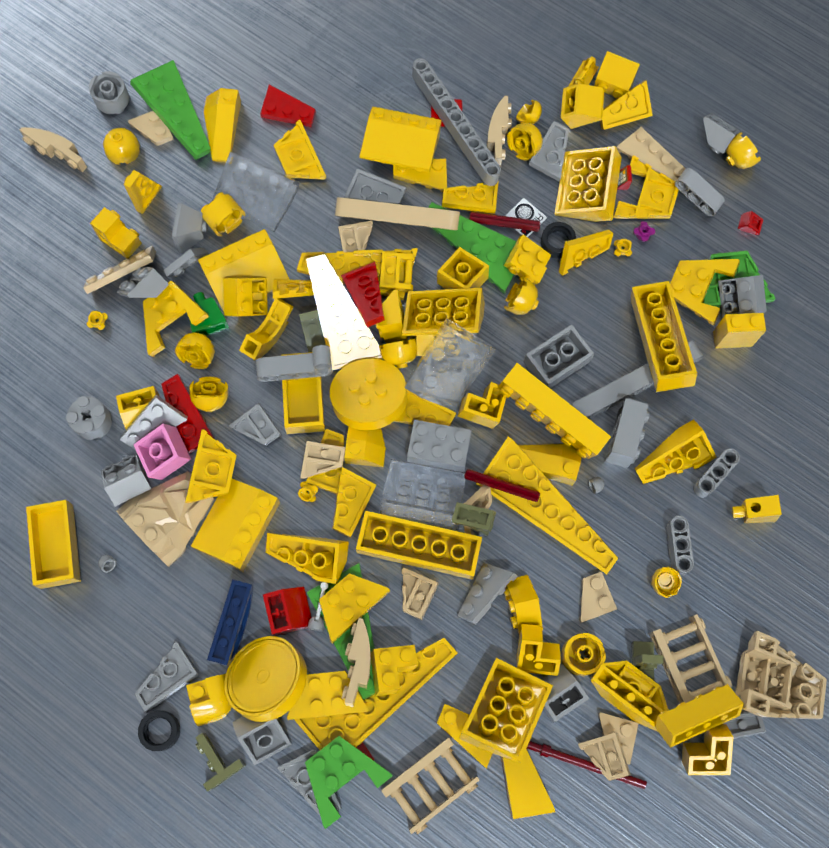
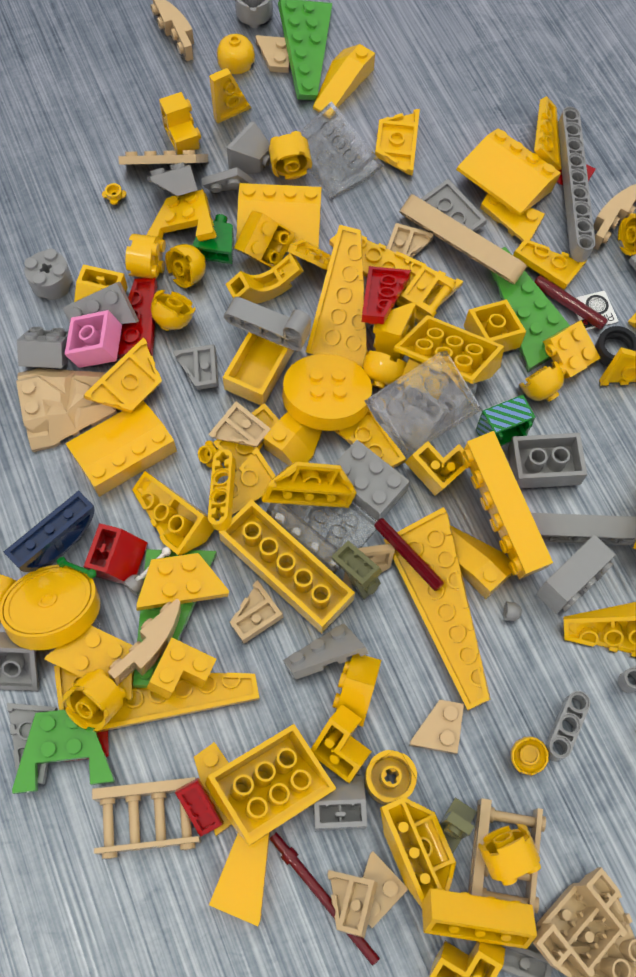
camera: 30 degrees right, 5 degrees down
red wing [260,84,316,128] -> none
olive bracket [299,310,326,353] -> none
none -> green hinge [57,557,96,578]
none -> yellow brick [63,669,126,731]
none -> yellow brick [125,234,166,279]
none -> red plate [175,778,224,837]
none -> yellow beam [208,449,236,531]
none -> yellow wedge [261,462,357,508]
none -> green container [476,395,536,446]
none -> yellow brick [478,824,541,886]
none -> yellow wing [534,96,562,171]

